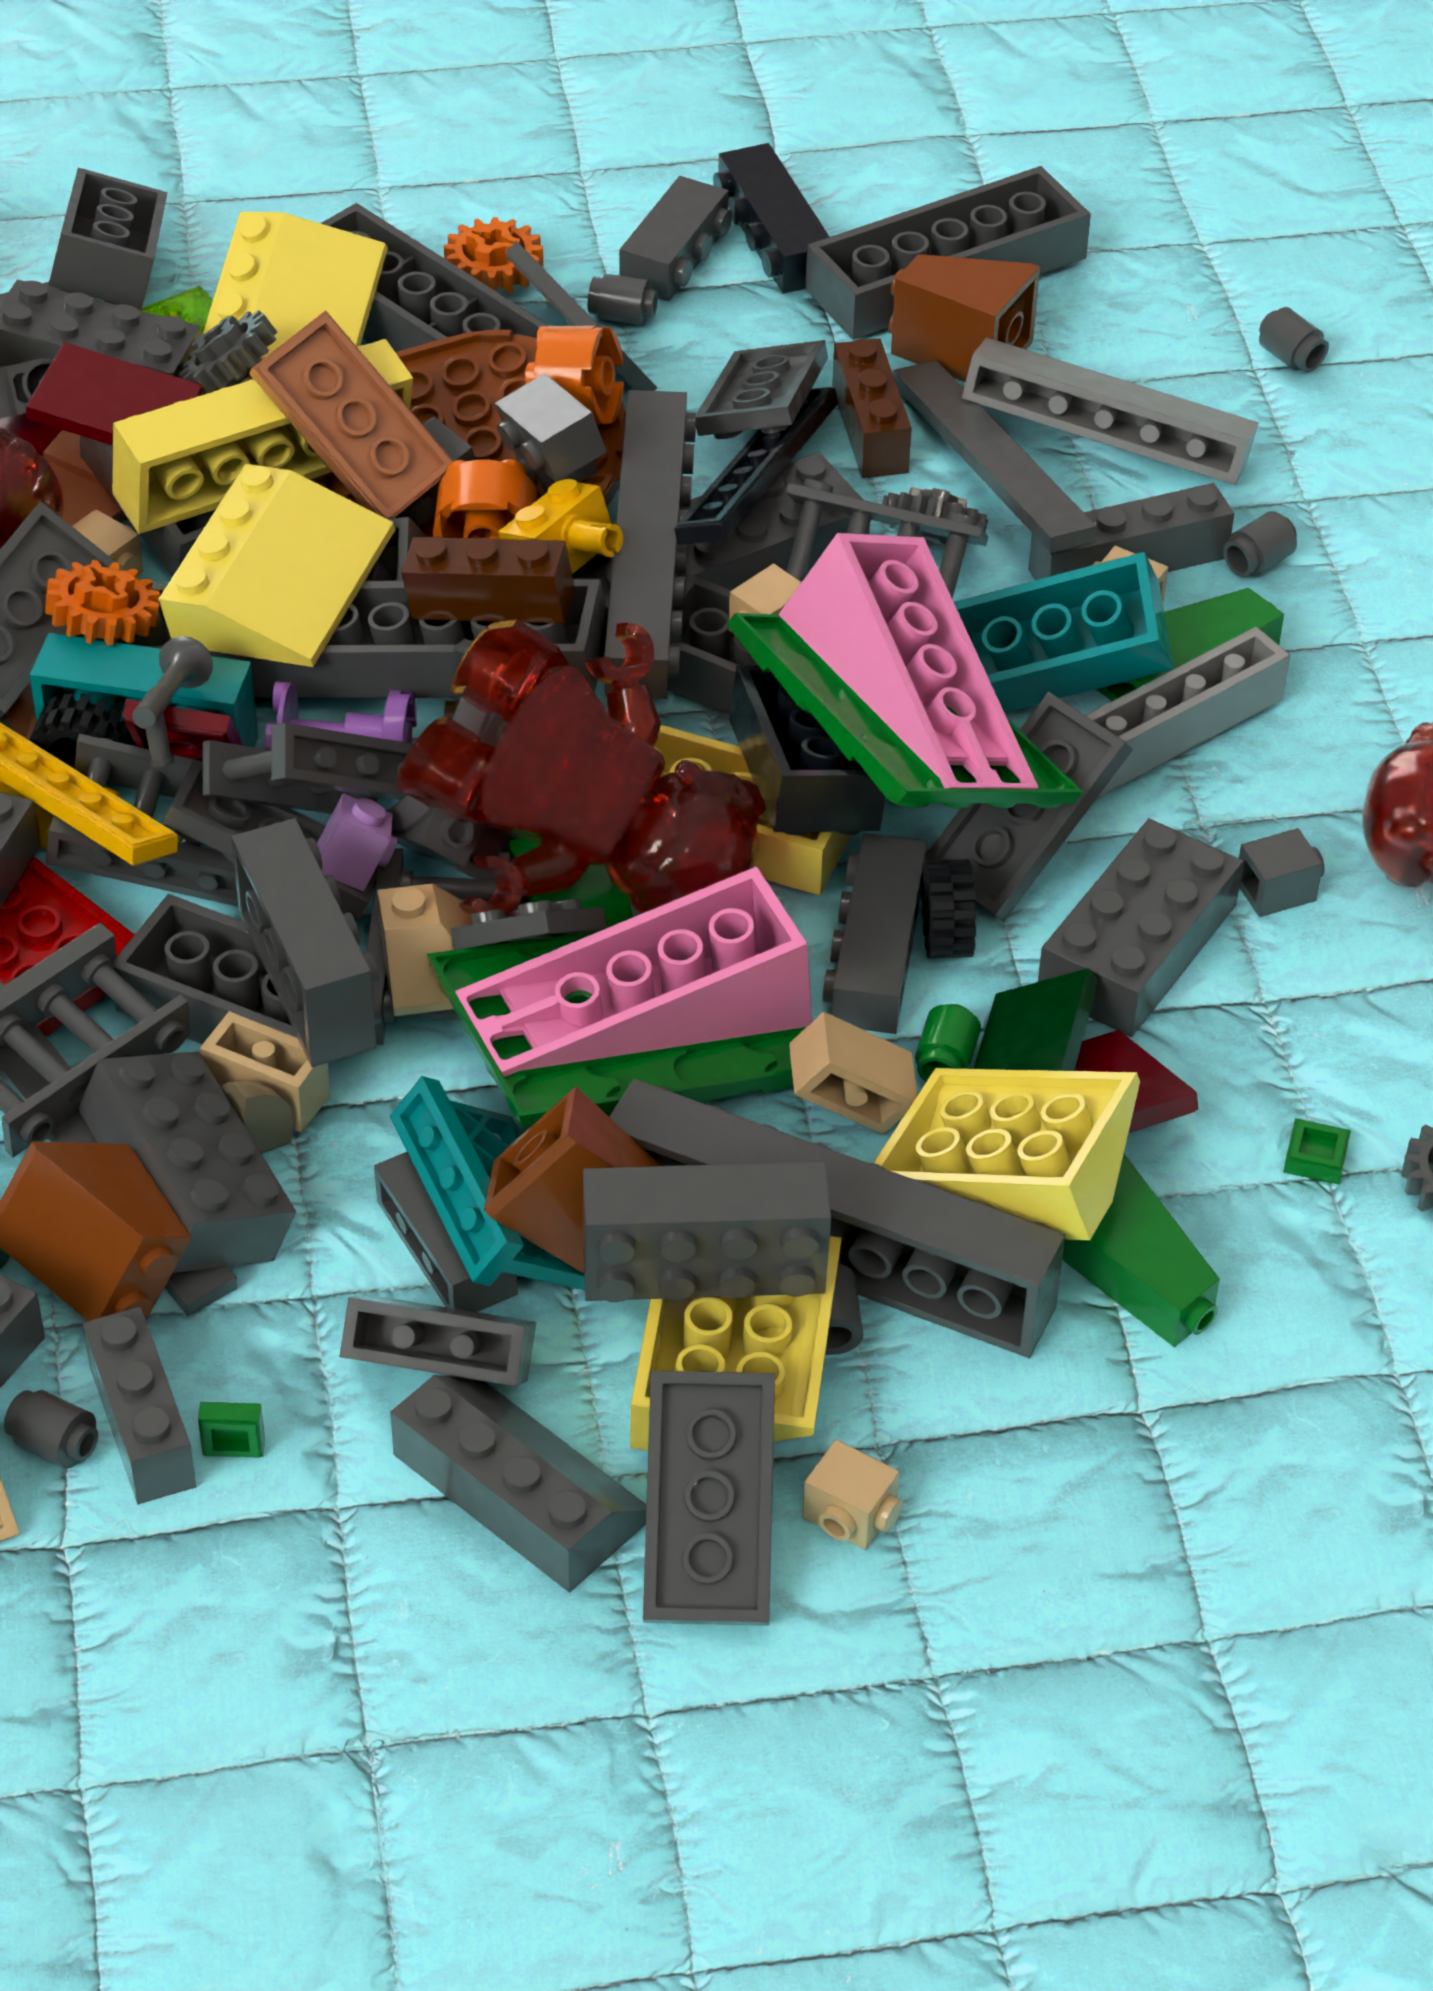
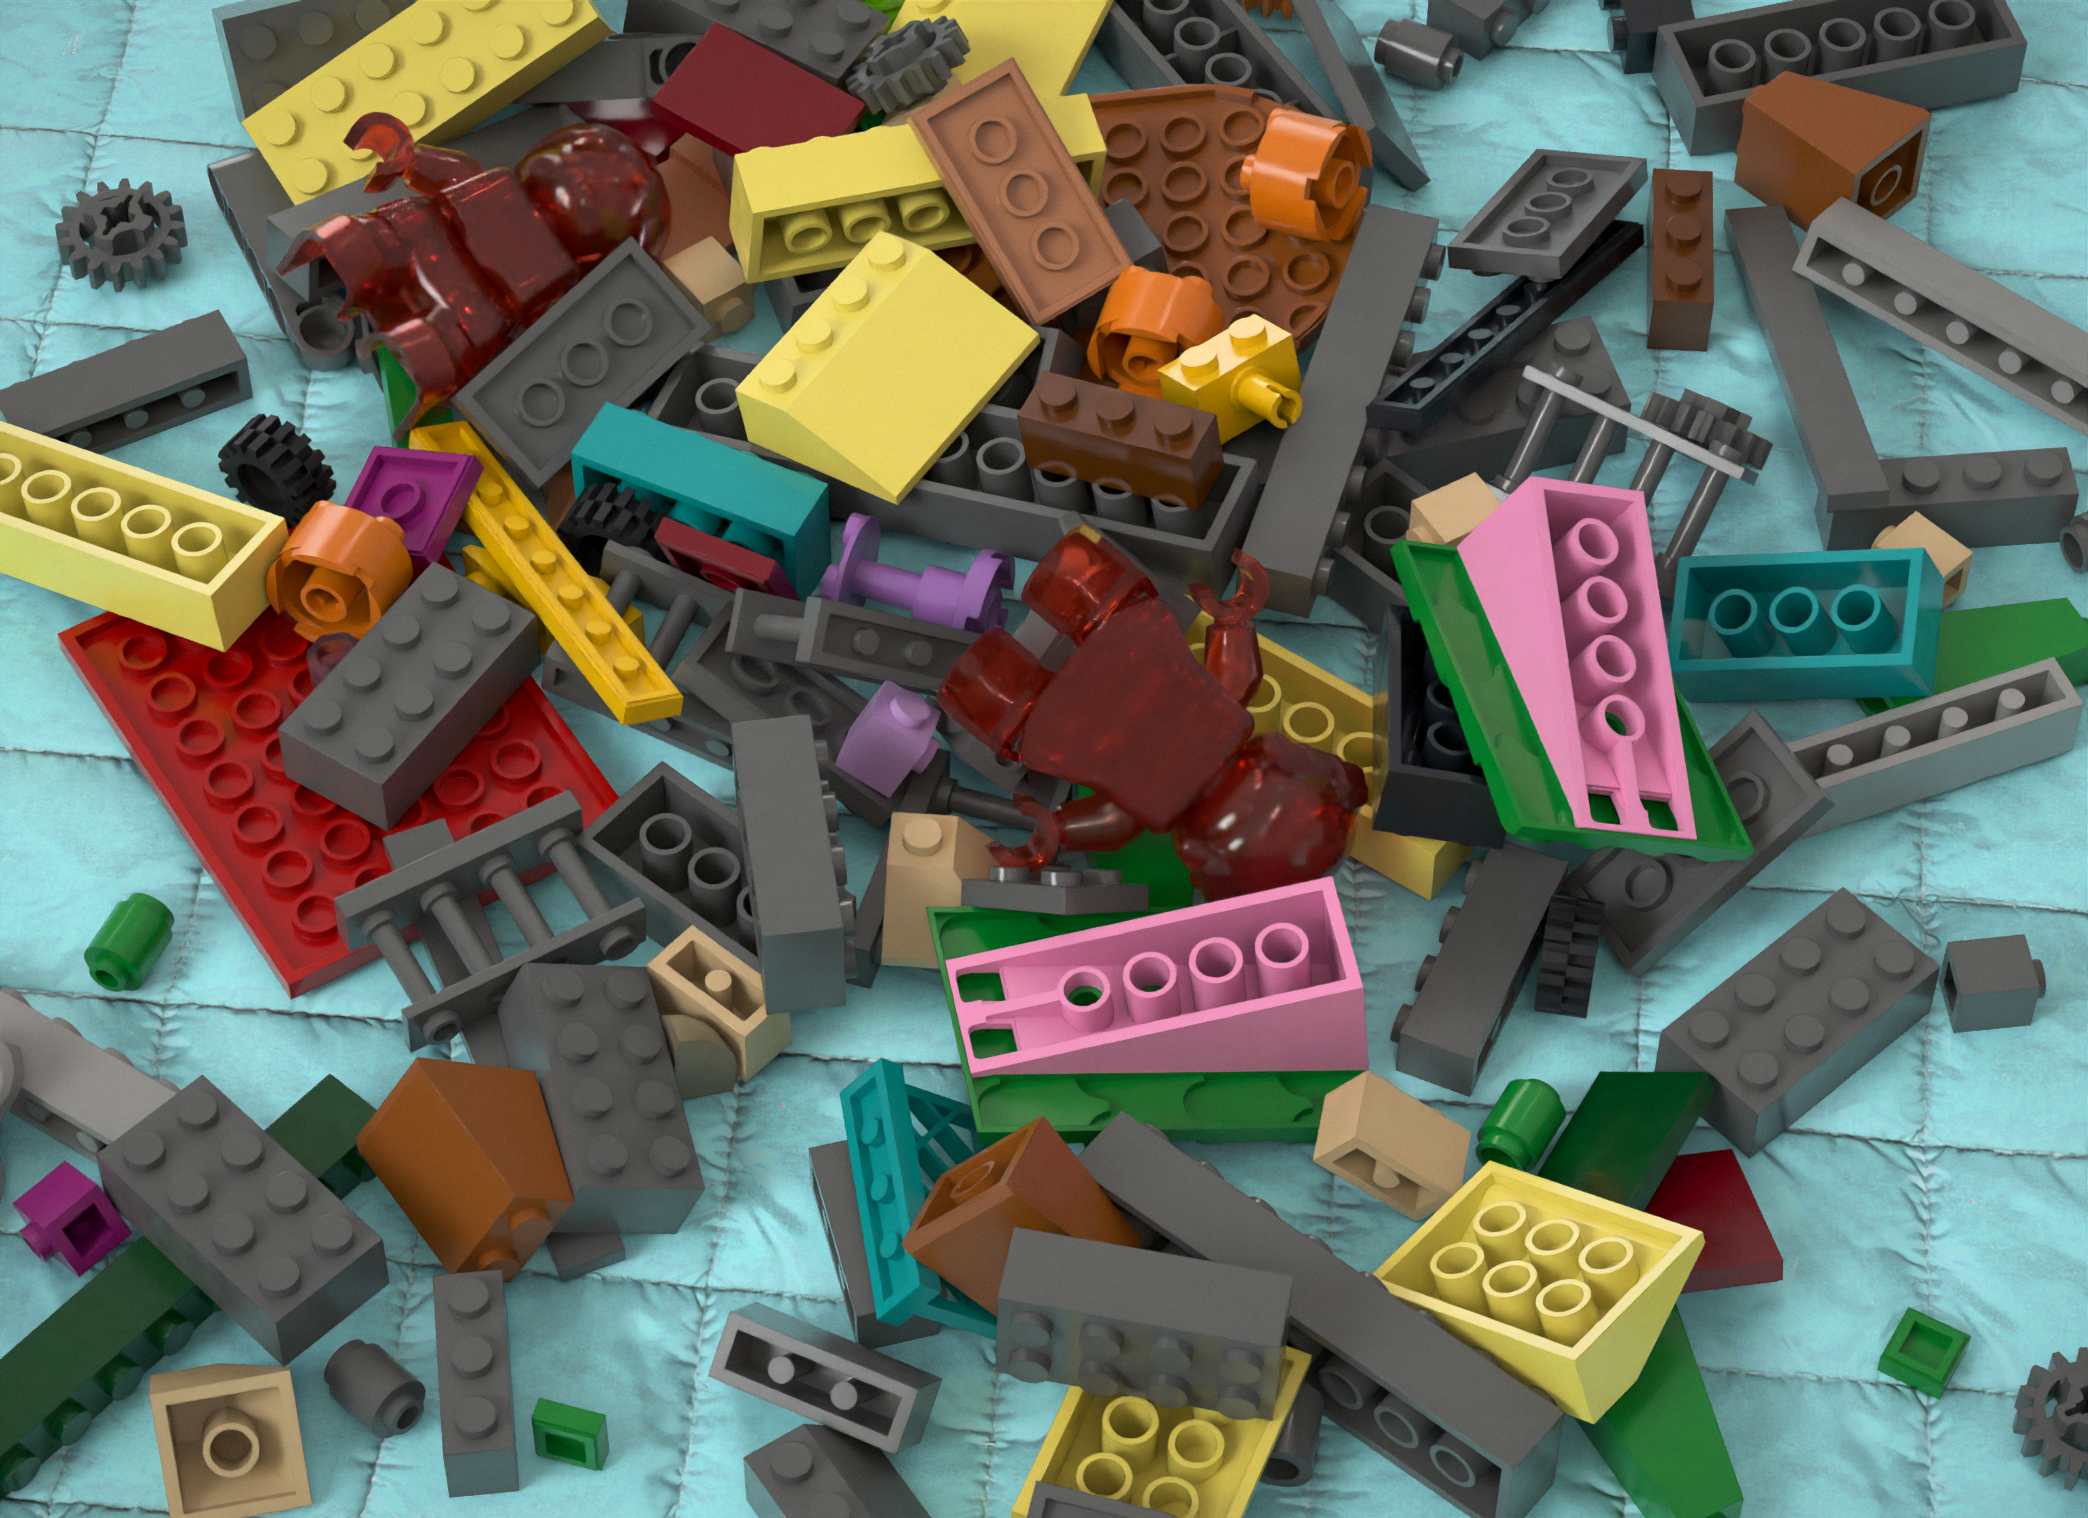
camera: 15 degrees right, 5 degrees up
orange gear [45,560,160,646] -> none
dark grey piece [132,636,213,767] -> none
dark grey brick [495,373,607,496] -> none

